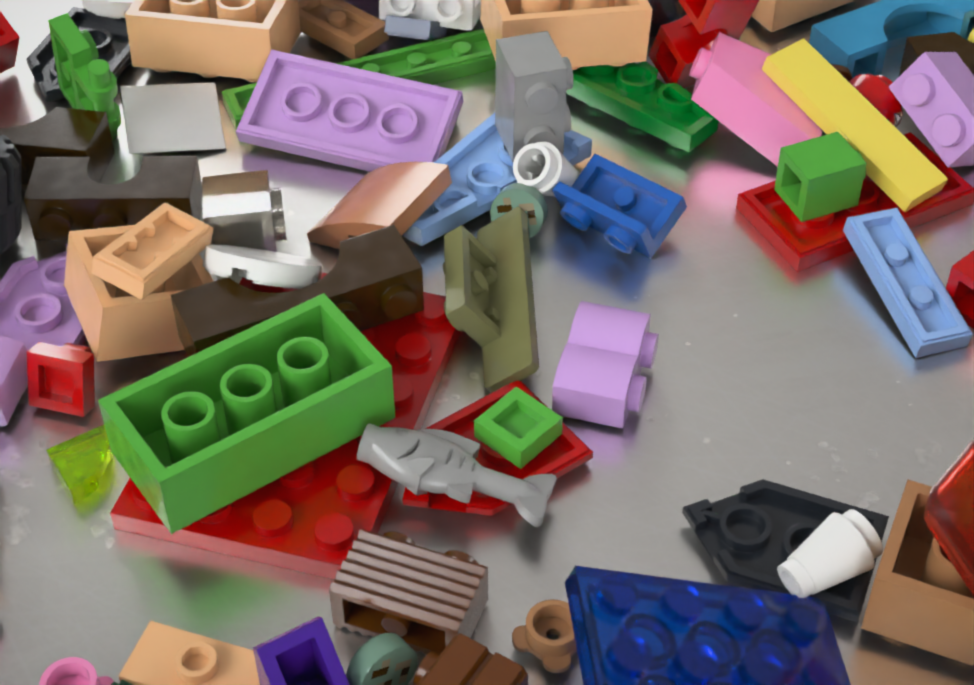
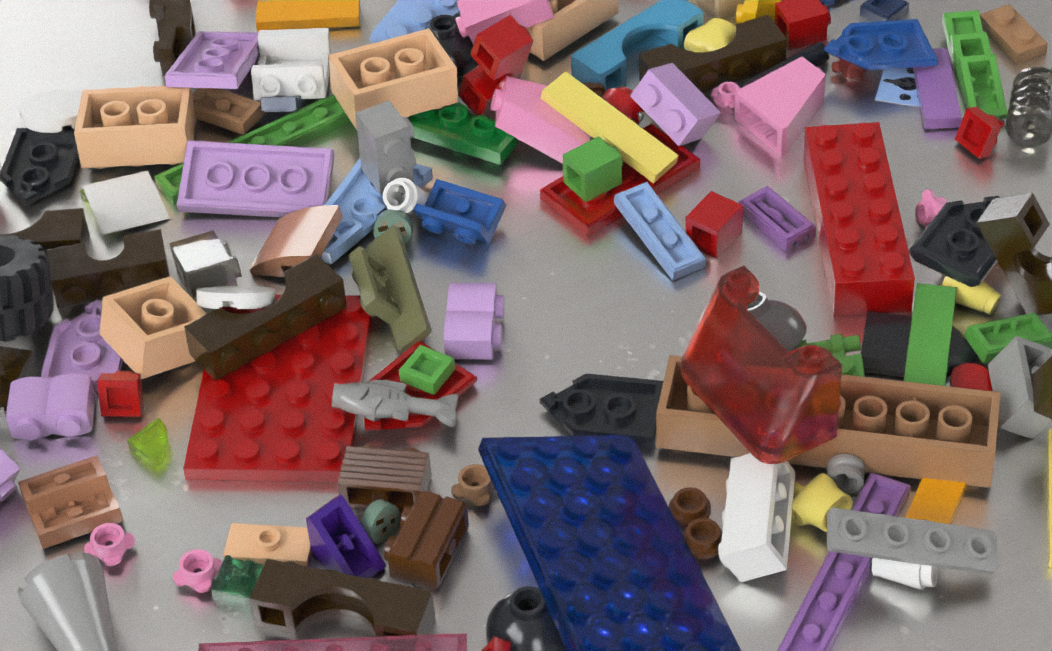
camera: 10 degrees left, 0 degrees up
bright green plate [48,13,122,141] -> none
light nougat plate [91,203,213,300] -> none
bright green brick [98,293,395,534] -> none
white cone [777,509,883,600] -> none

